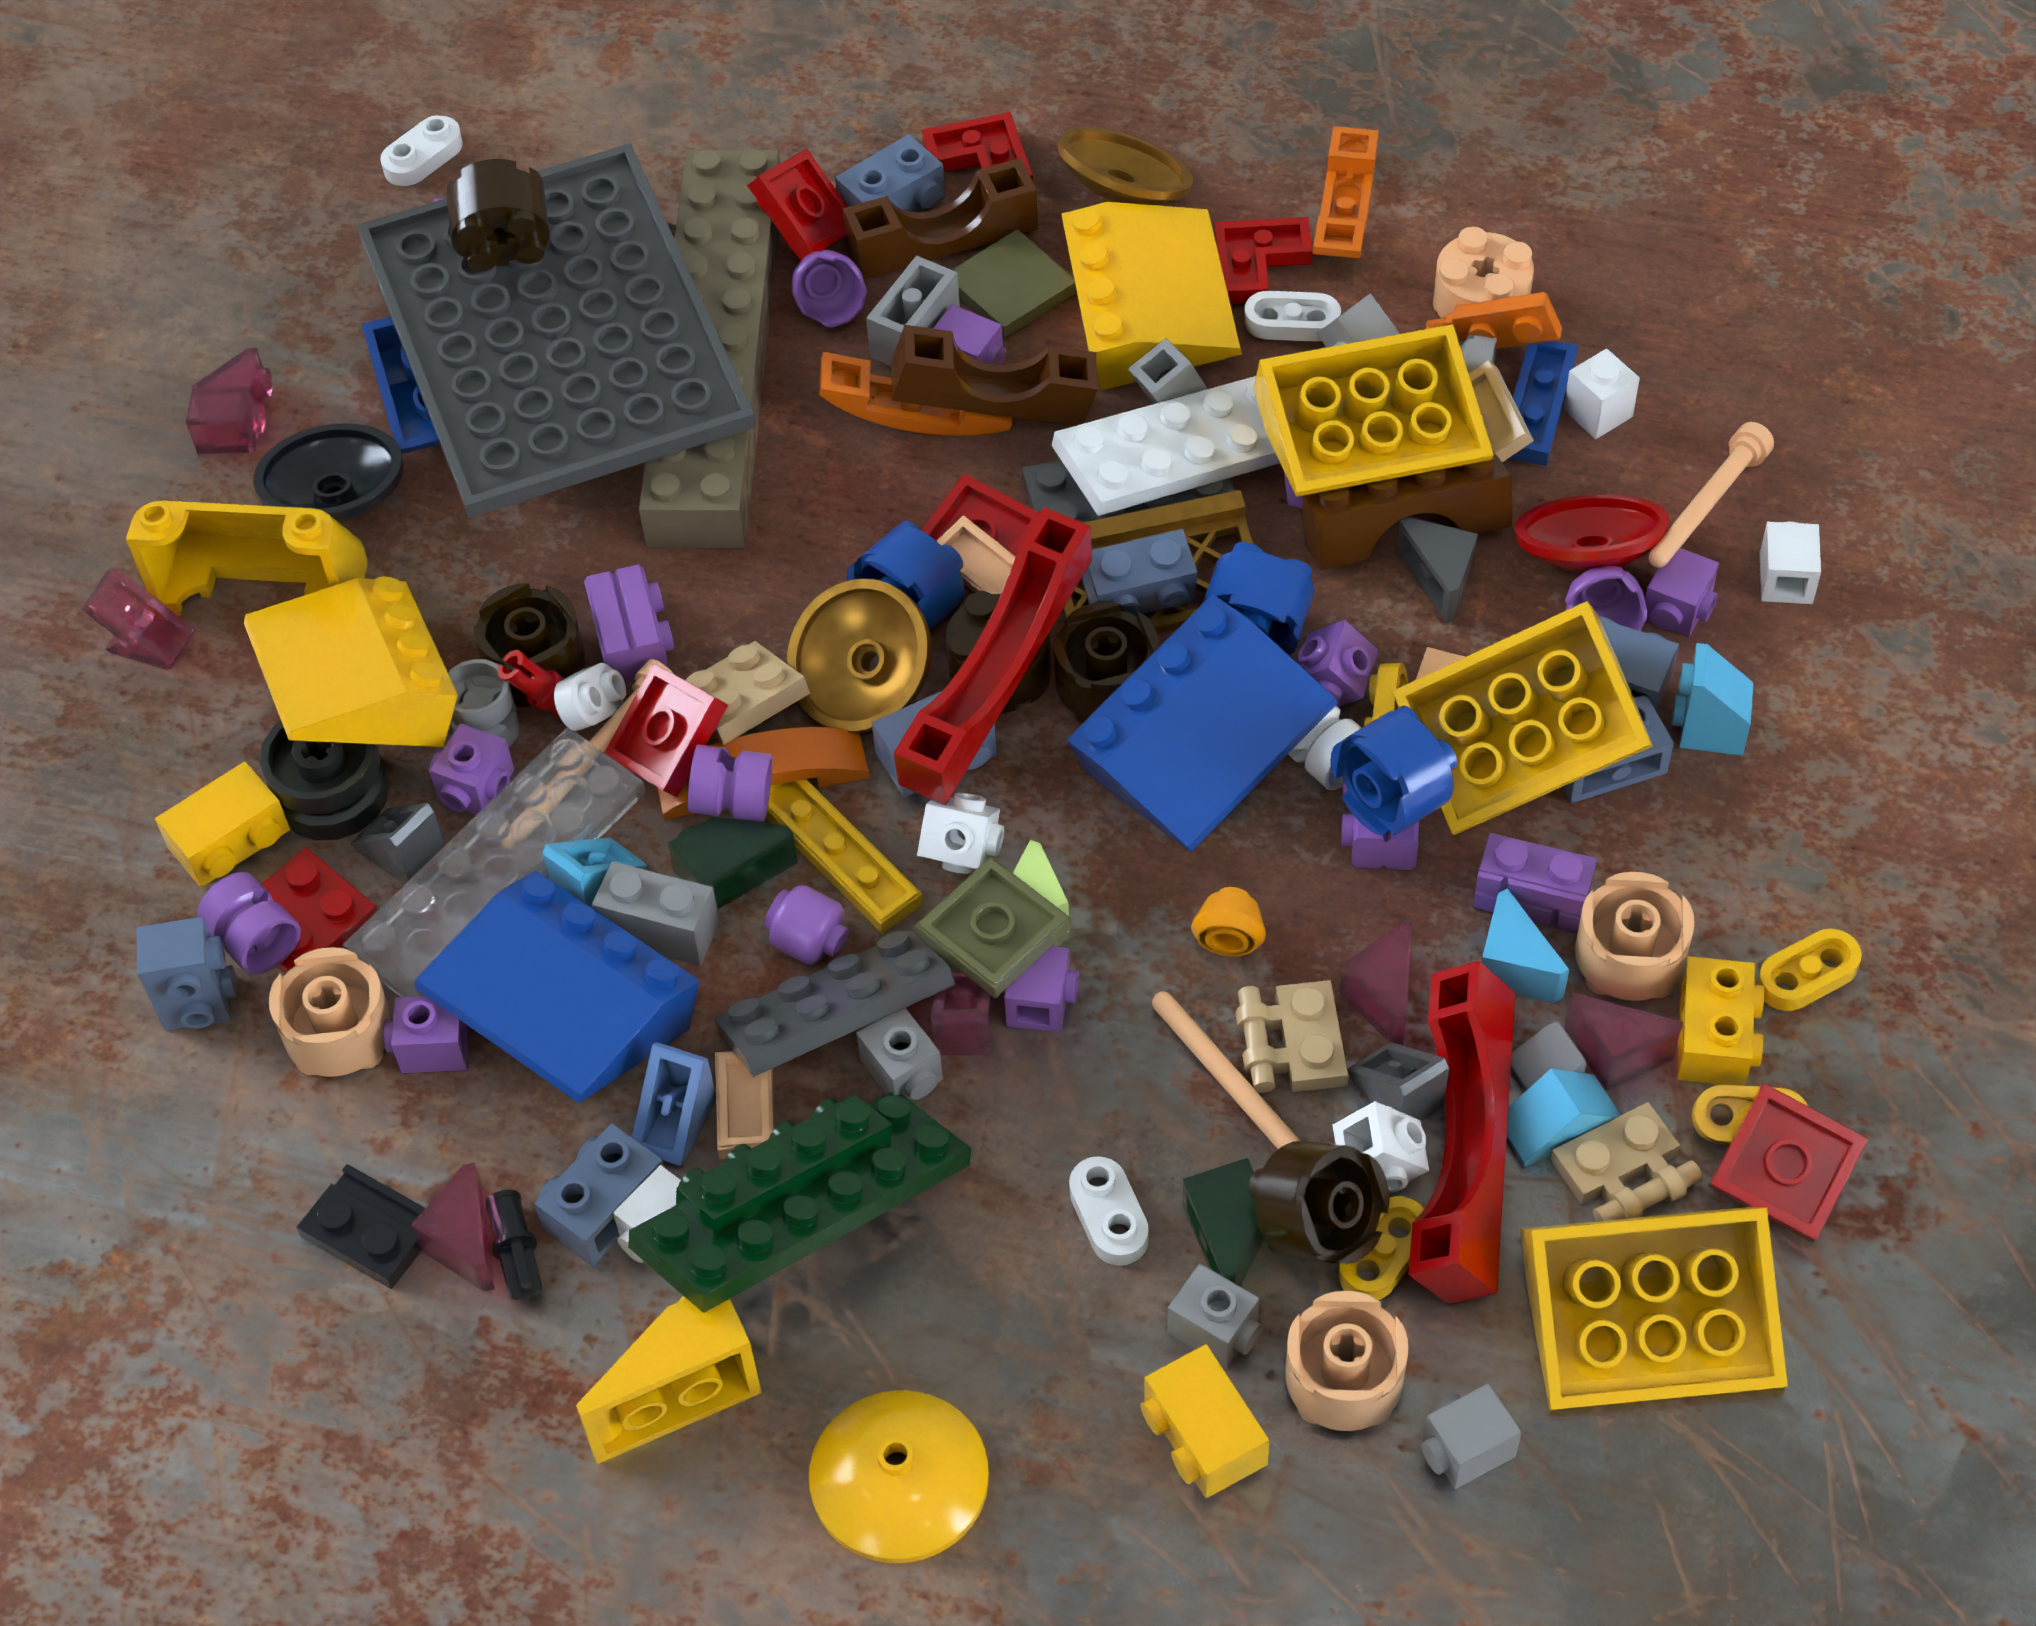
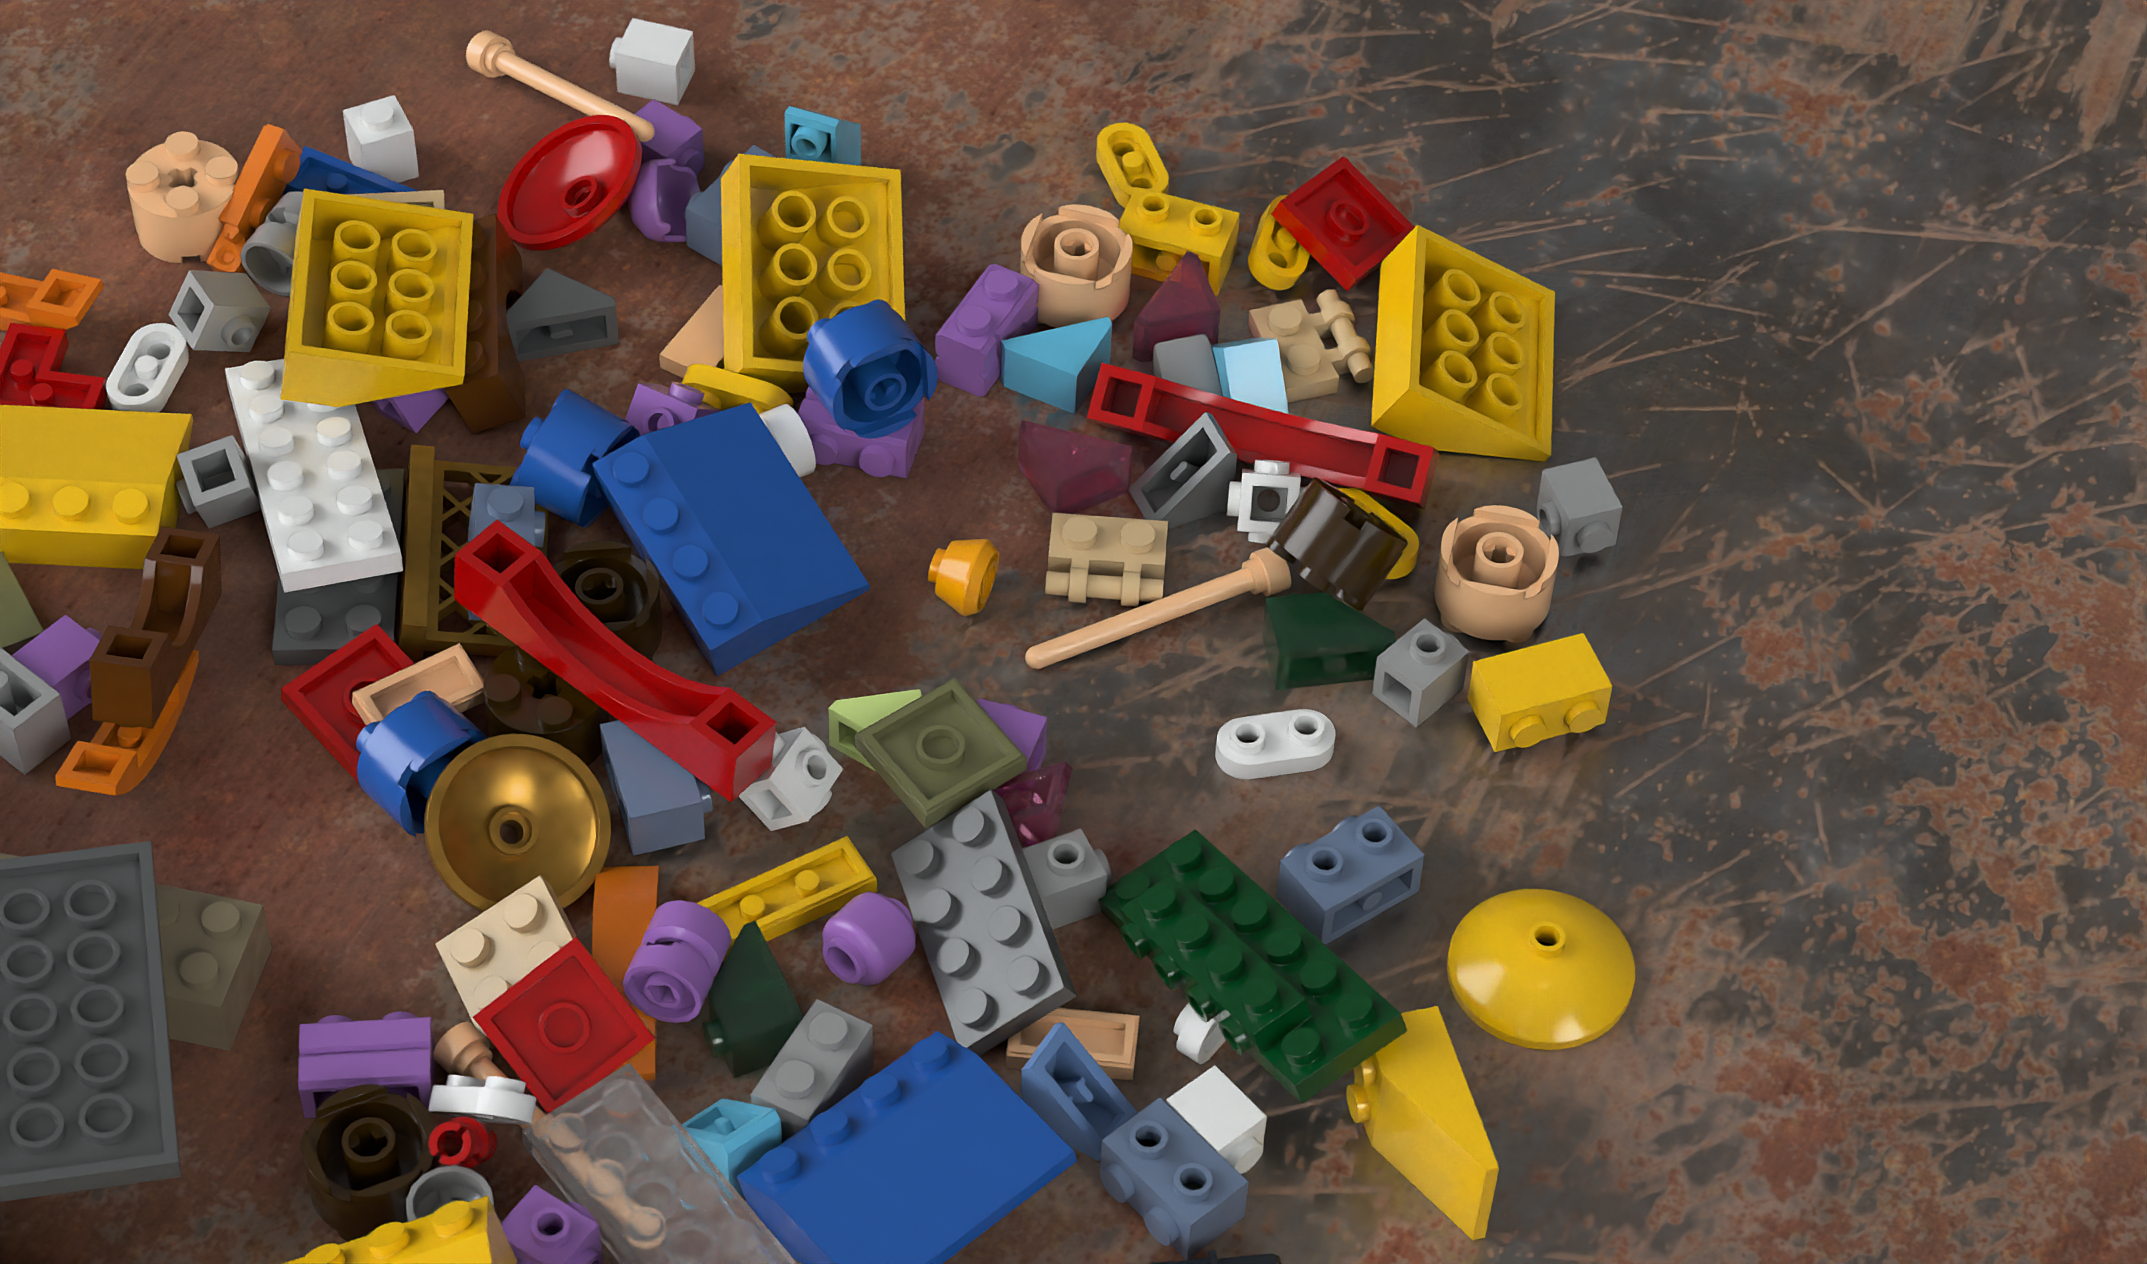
camera: 85 degrees left, 5 degrees down
none -> sand blue brick [1276,806,1424,945]

